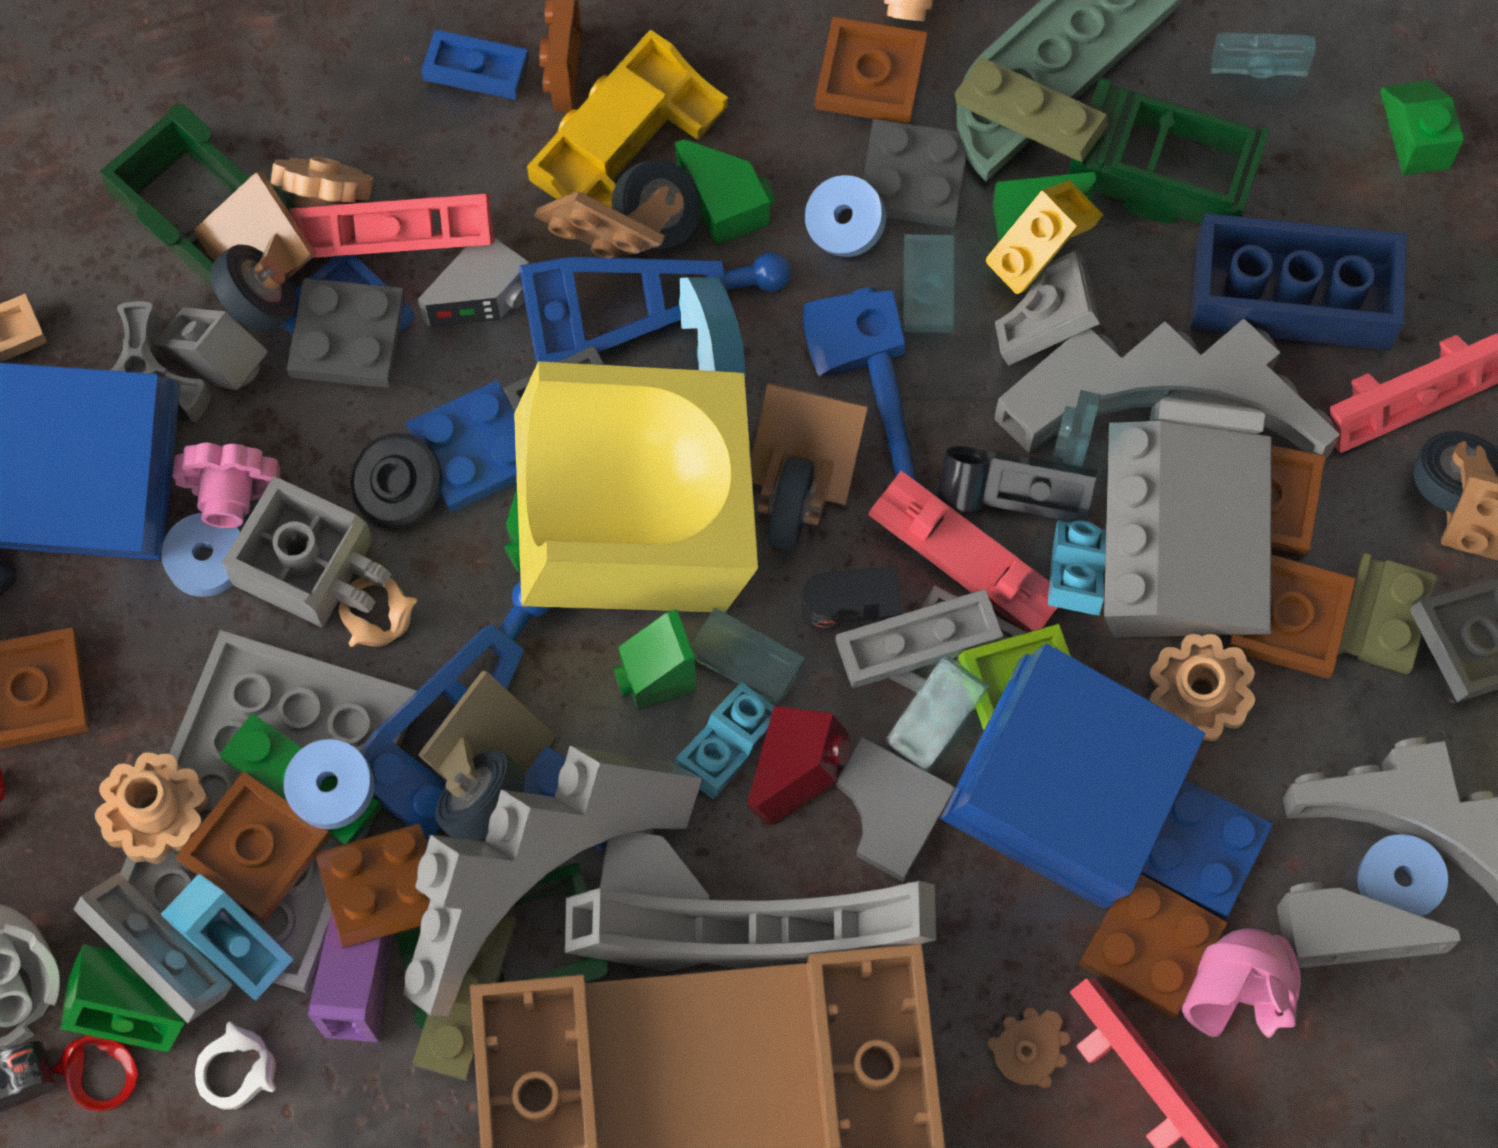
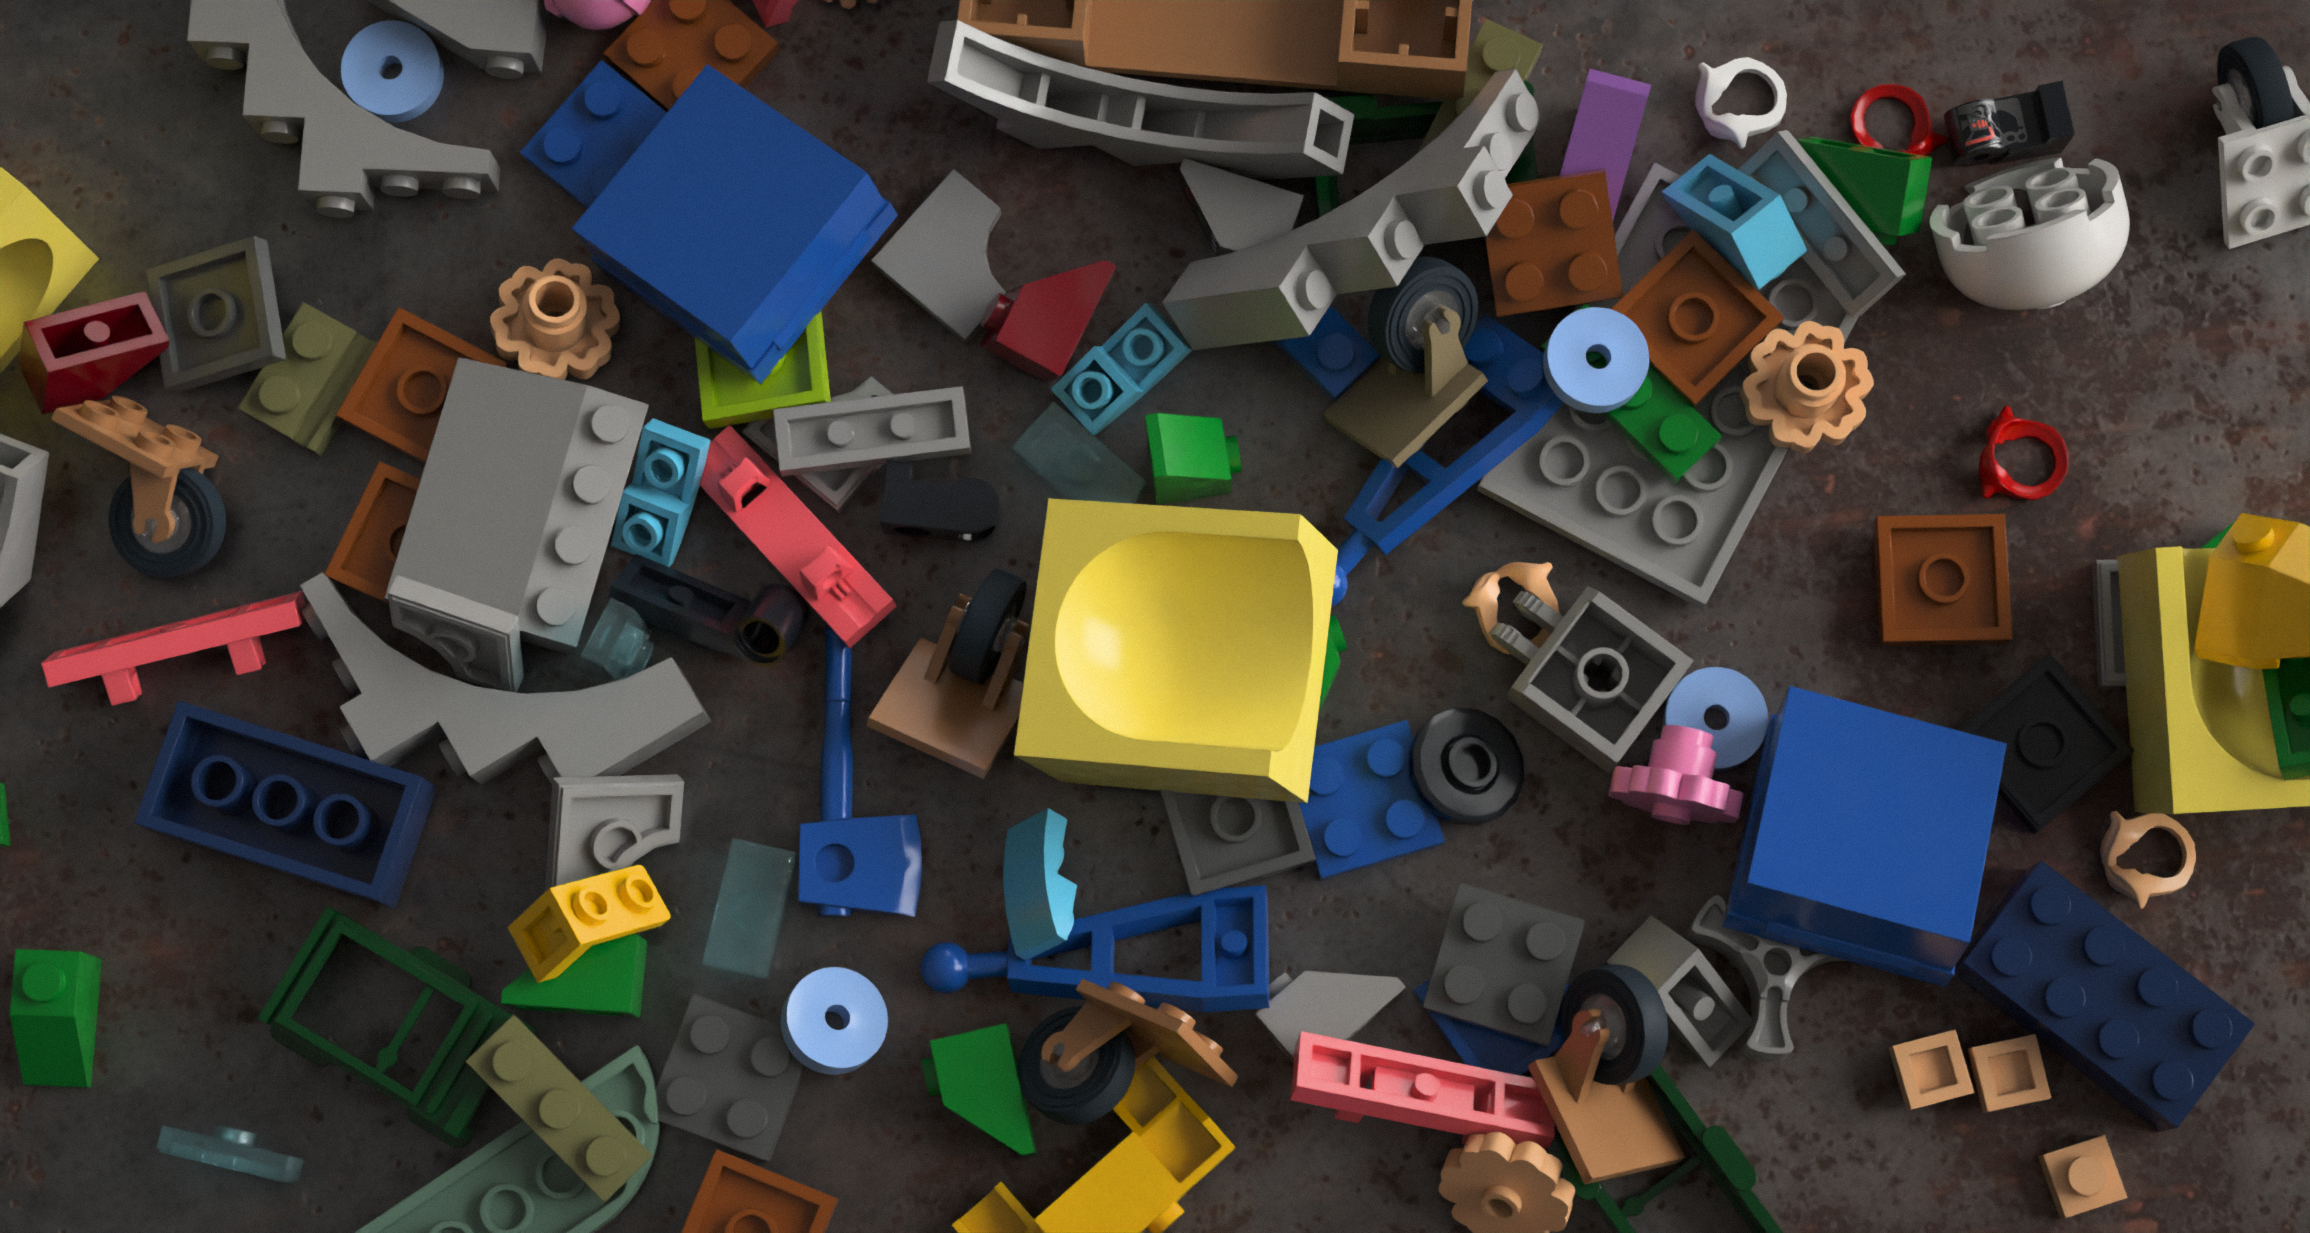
camera: 165 degrees left, 10 degrees up
clear light blue plate [885,655,990,772] -> none

